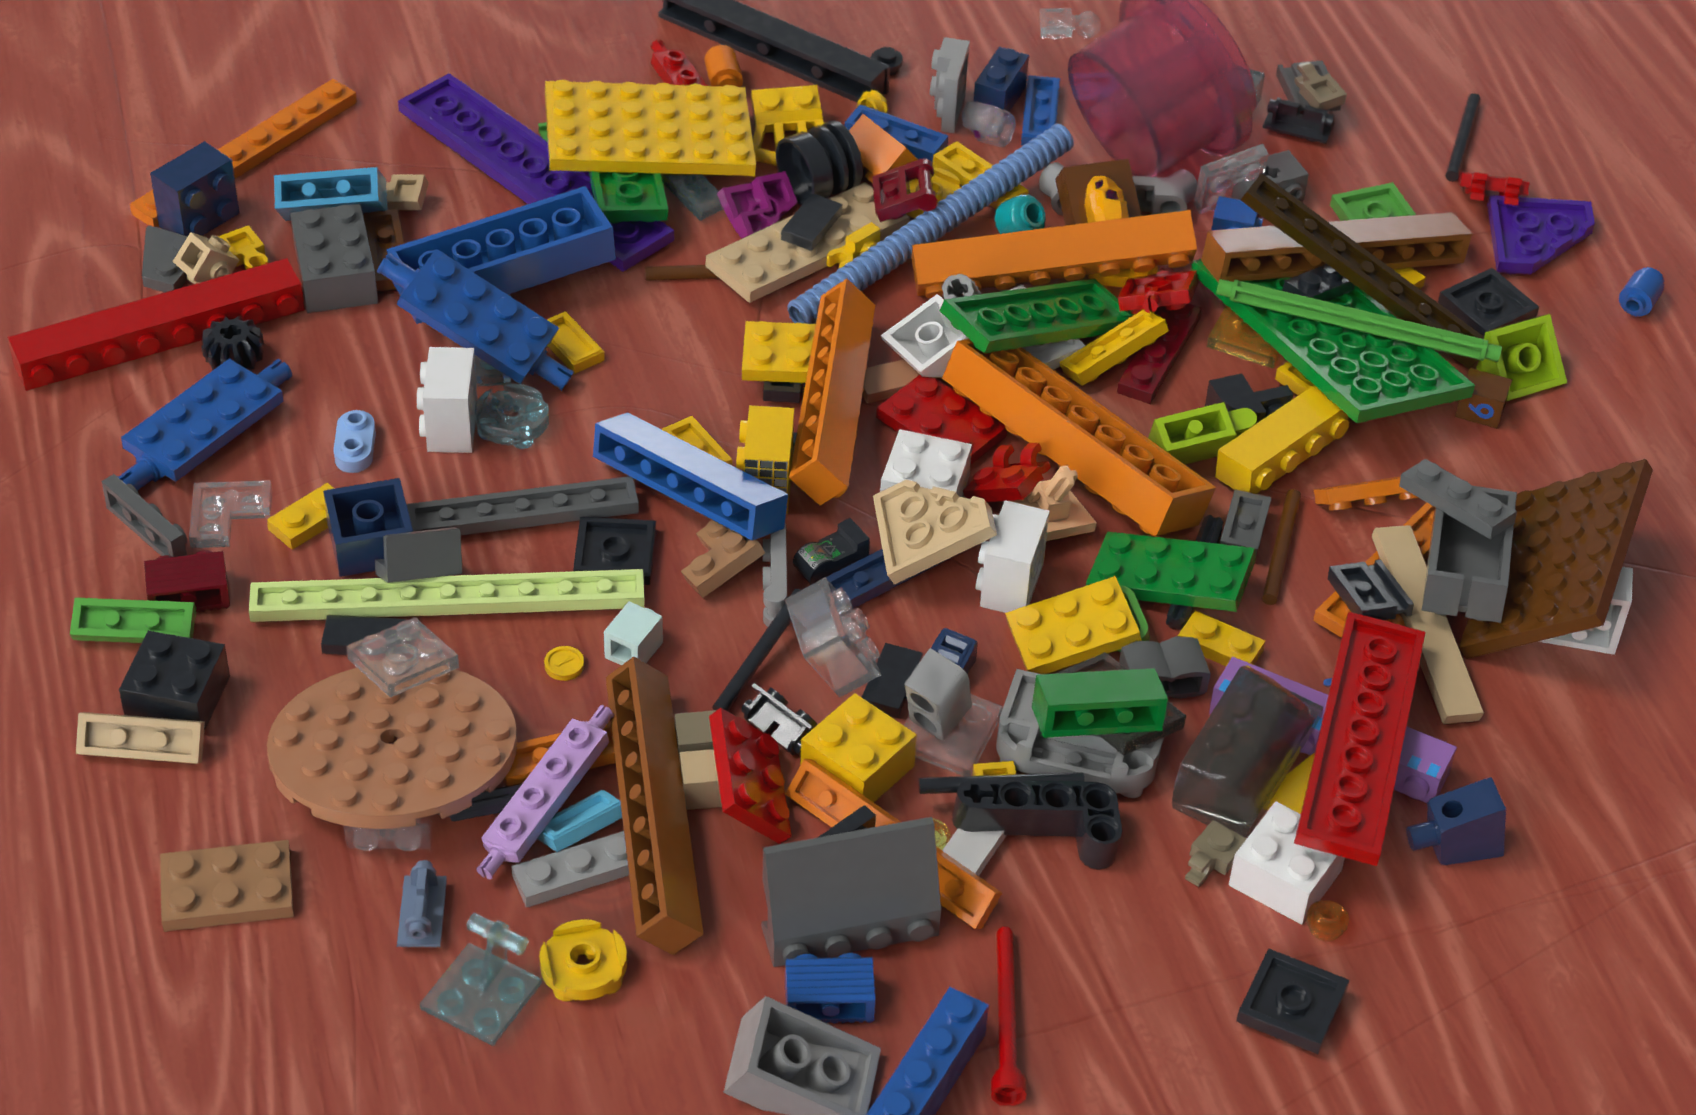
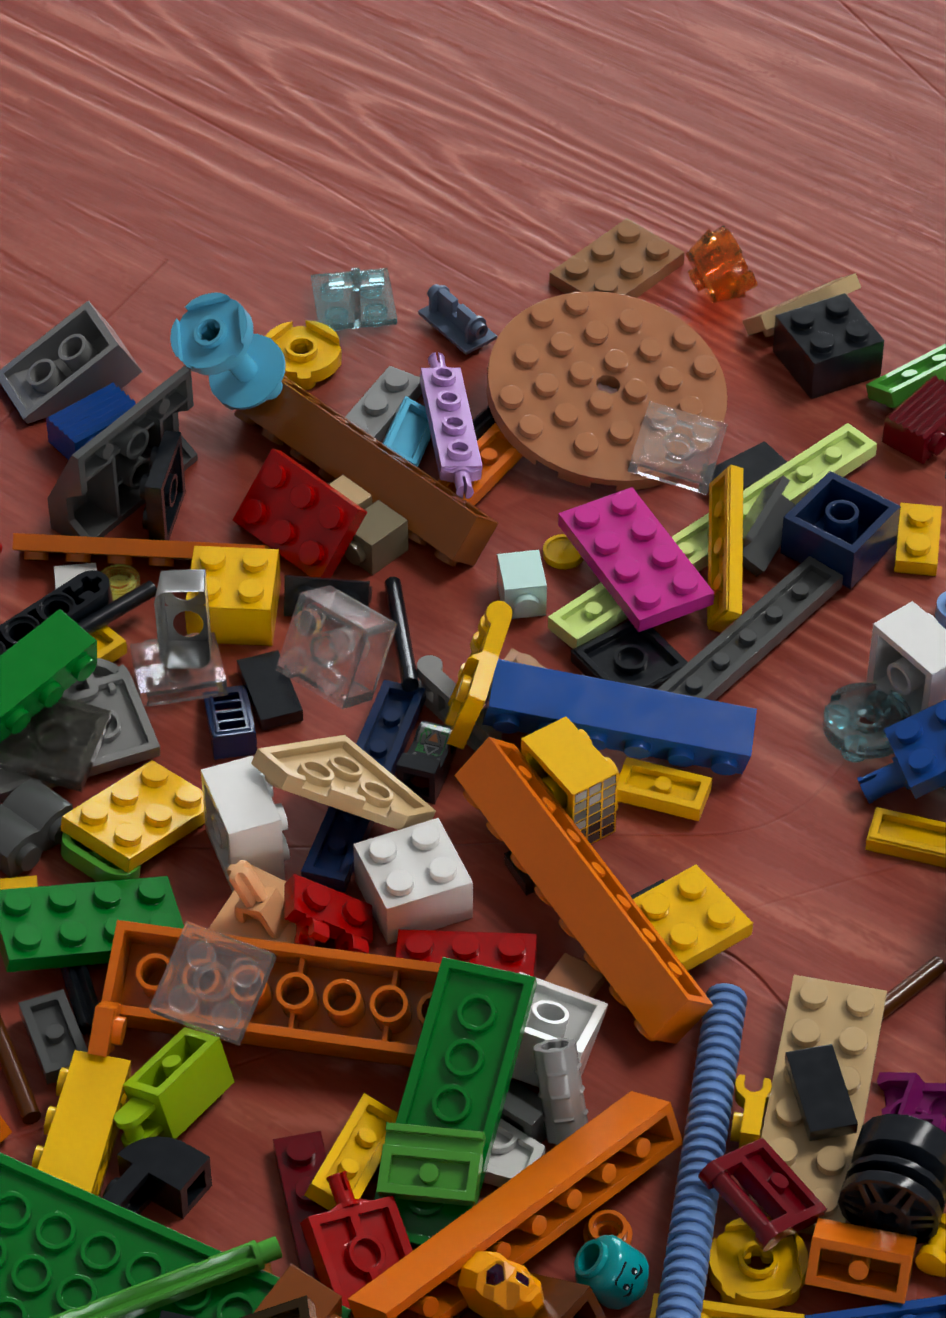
camera: 145 degrees right, 0 degrees up
none -> orange plate [87,1000,127,1057]
none -> clear plate [149,921,277,1046]
none -> medium azure piece [170,293,286,410]
none -> bright green plate [376,1122,486,1207]
none -> yellow plate [444,600,512,749]
none -> dark pink plate [558,487,714,632]
none -> clear orange cone [686,225,758,303]
none -> yellow tile [707,464,744,633]

